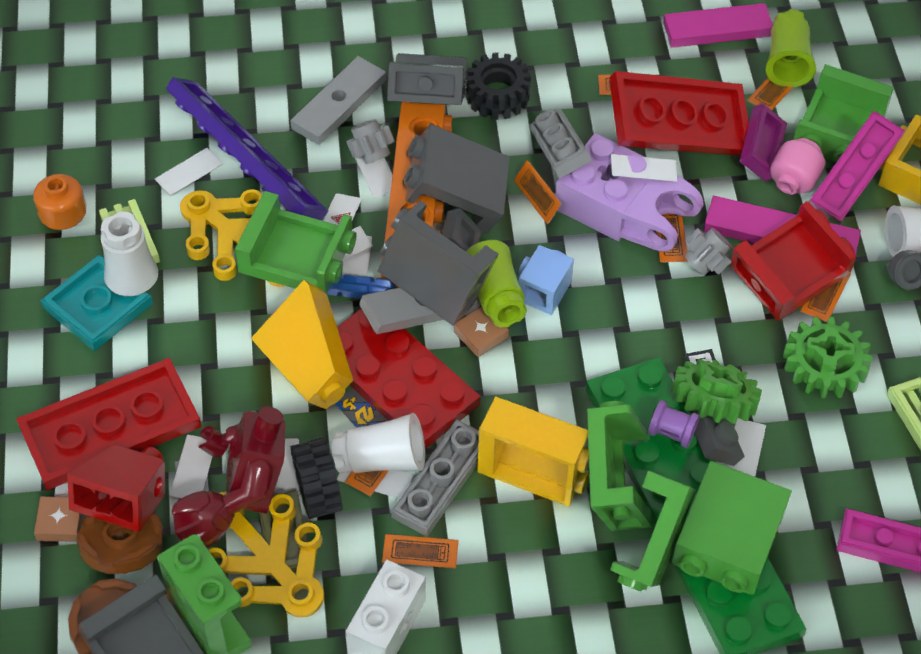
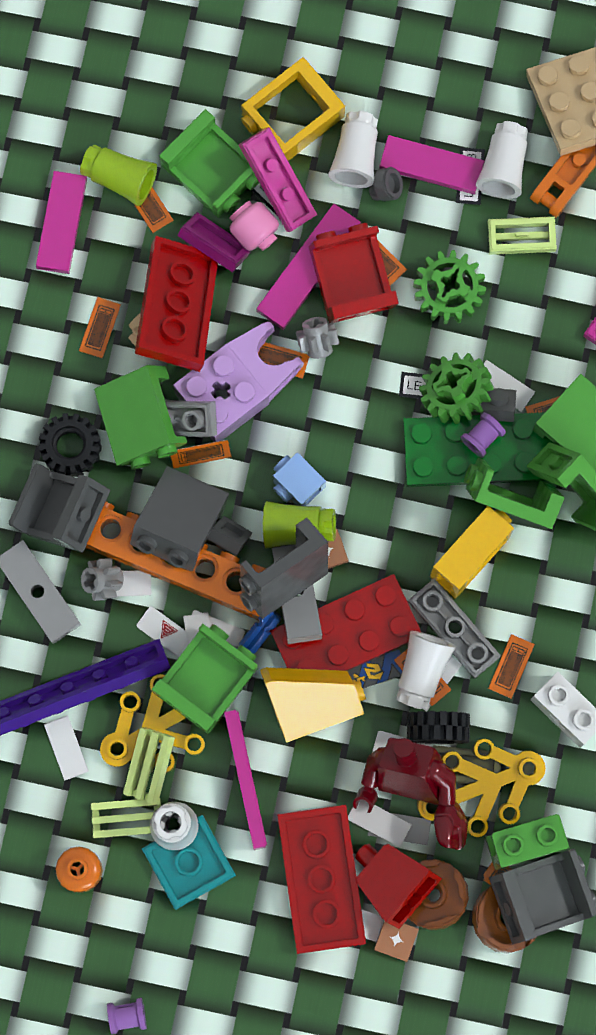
camera: 70 degrees left, 25 degrees up
white sticker [611,154,678,182] -> none
none -> bright green panel [94,365,187,470]
none -> yellowish green tile [123,727,175,804]
none -> dark pink tile [224,710,267,850]

